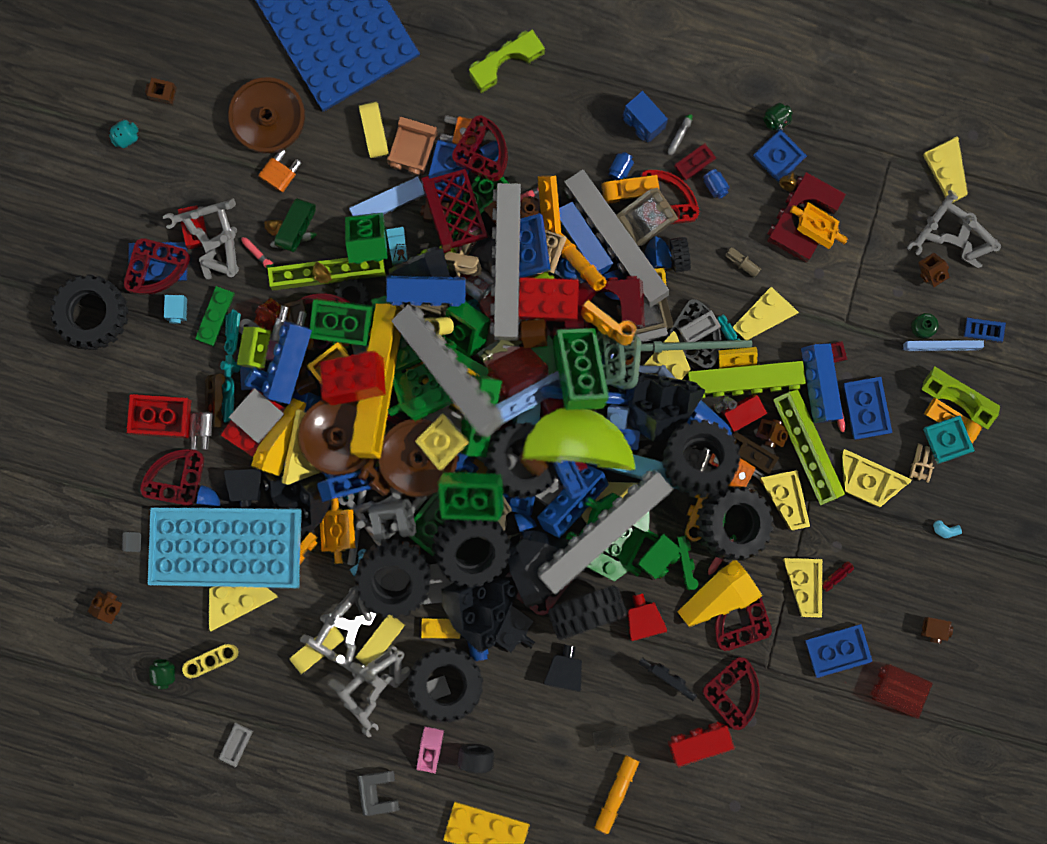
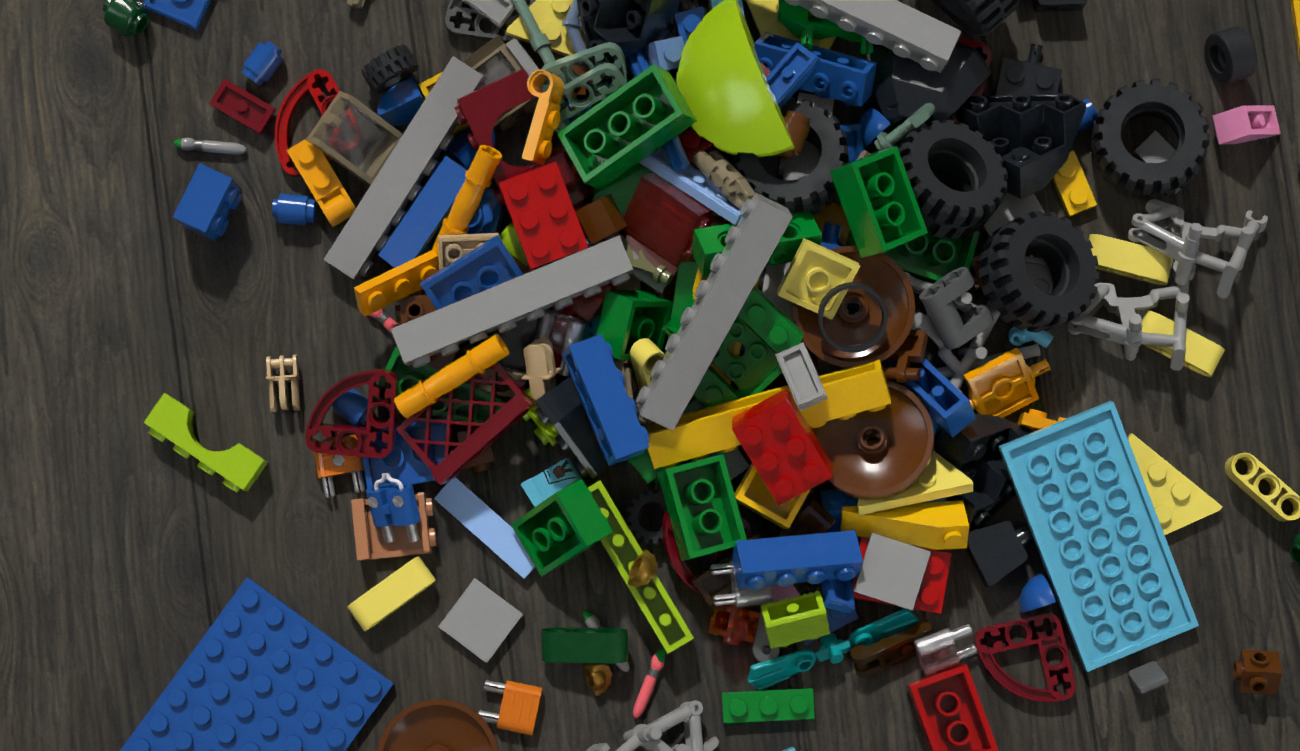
camera: 110 degrees left, 0 degrees up
none -> tan arm [266,354,300,413]
none -> blue piece [366,473,421,543]
none -> light orange piece [394,334,509,419]
none -> light grey tile [438,578,523,663]
none -> dark tan hinge [693,151,755,210]
none -> light grey tile [775,342,828,411]
none -> black tyre [818,282,887,353]
none -> sand green hinge [874,103,935,151]

